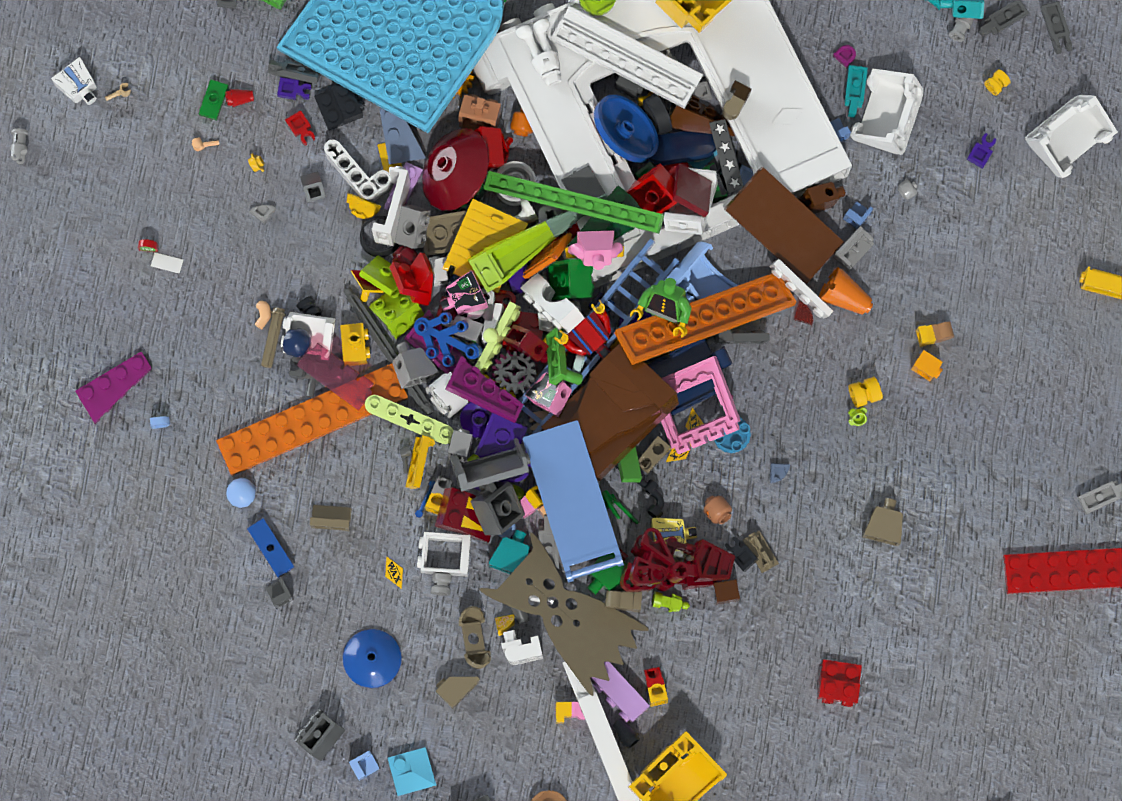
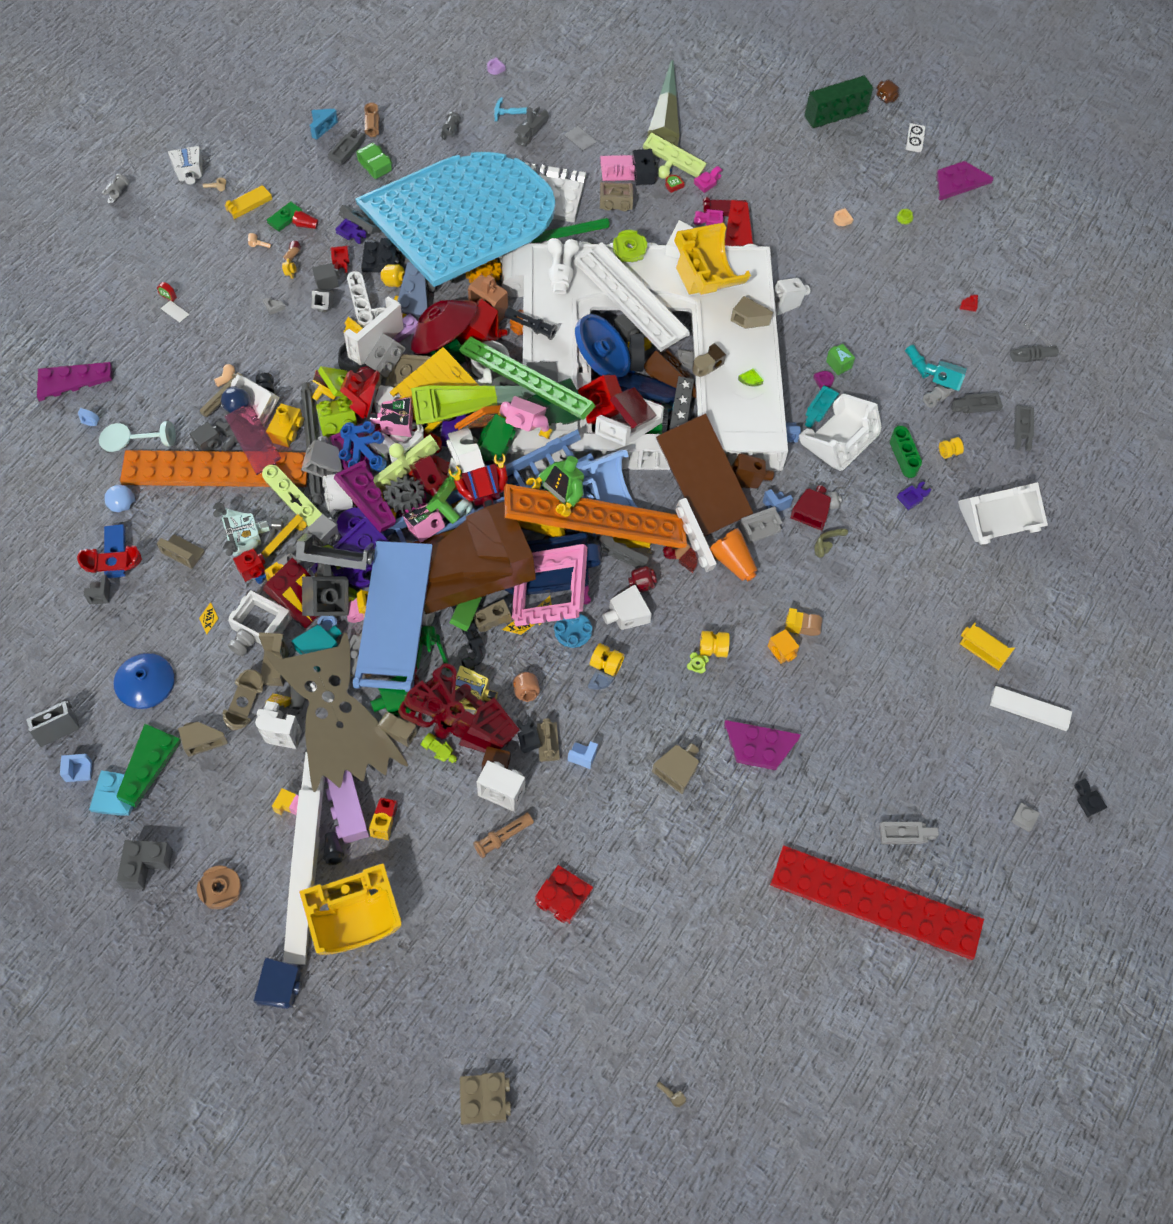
camera: 25 degrees right, 15 degrees down
none -> red piece [77,545,142,573]
none -> light aqua piece [99,421,176,452]
none -> green wing [116,724,181,807]
none -> dark grey brick [190,422,222,451]
none -> torso [213,502,270,556]
none -> yellow hinge [225,185,272,219]
none -> red brick [233,548,266,582]
none -> dark tan panel [259,632,289,686]
none -> medium nougat arm [283,241,301,261]
none -> dark grey brick [312,263,340,290]
none -> yellow head [380,264,405,287]
none -> medium nougat pin [473,812,534,858]
none -> white brick [477,761,525,812]
none -> black pin [505,307,557,340]
none -> light blue panel [568,741,598,769]
none -> yellow wheel [589,643,625,677]
none -> white torso [603,585,652,630]
none -> dark red head [628,566,658,593]
none -> arm [663,544,690,559]
none -> magenta wing [724,720,801,770]
none -> dark tan slope [730,296,774,329]
none -> clear neon green tile [738,369,764,387]
none -> dark red torso [790,485,831,531]
none -> olive piece [814,528,848,558]
none -> bright green brick [826,344,855,375]
none -> green beam [889,426,922,478]

